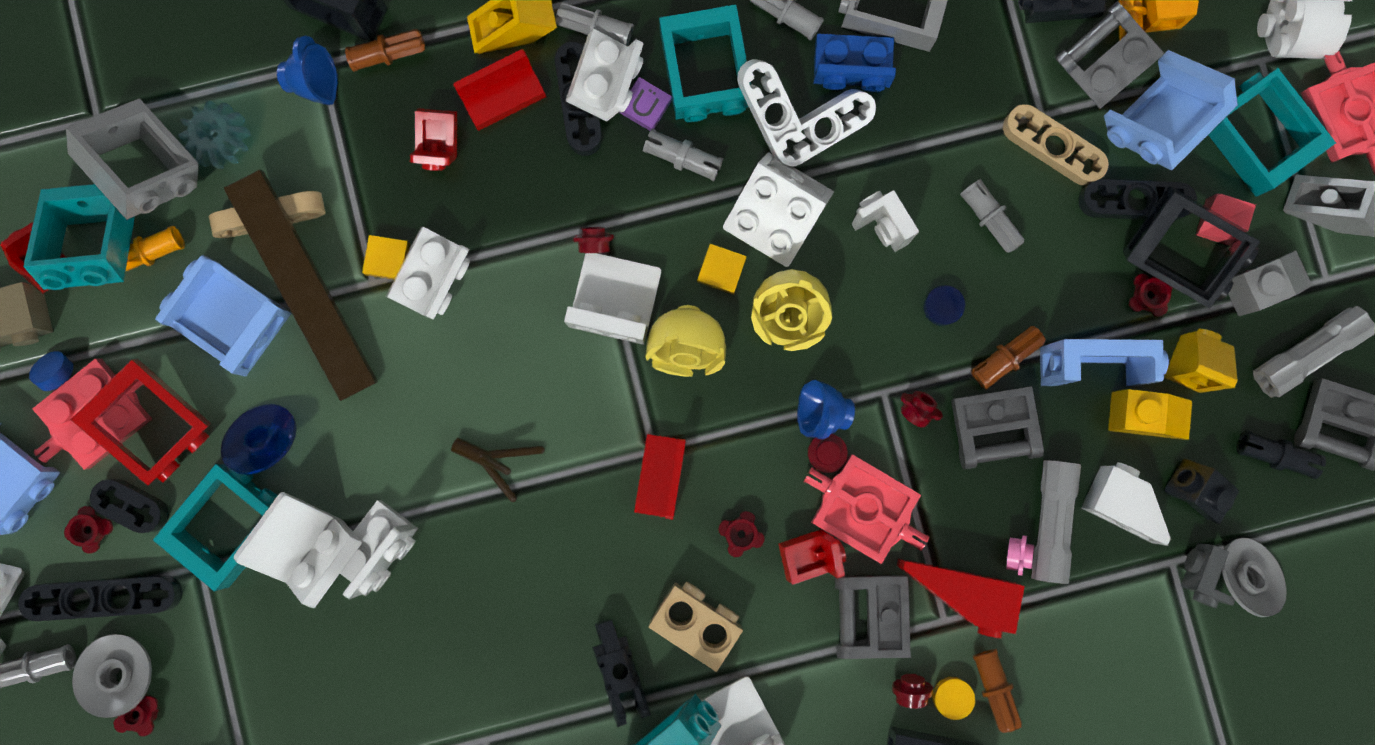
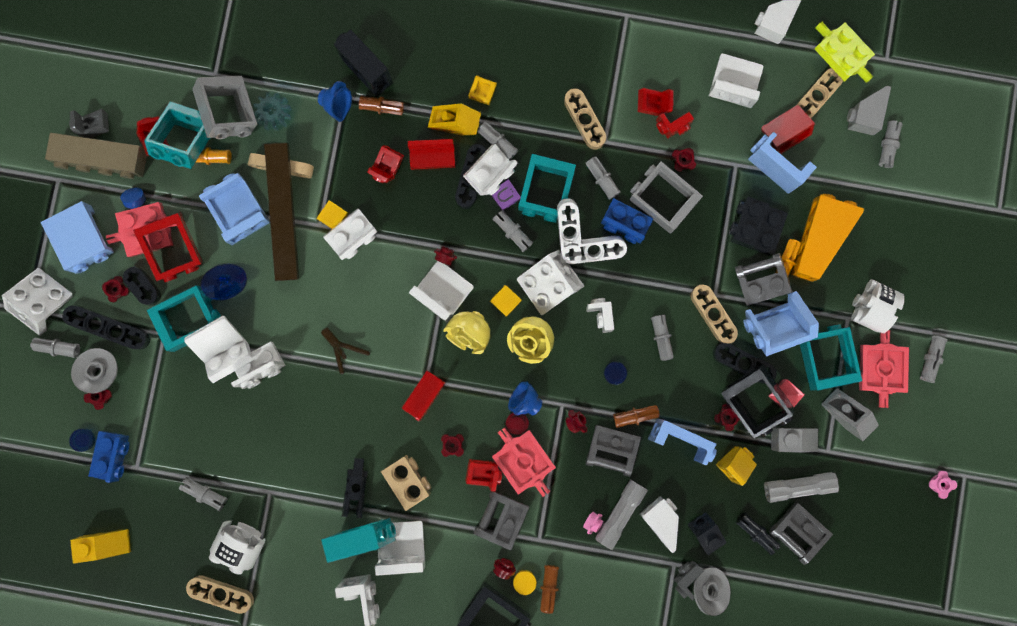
camera: 25 degrees right, 0 degrees up
red slope [897,558,1025,639] -> none
yellow slope [1108,389,1192,440] -> none

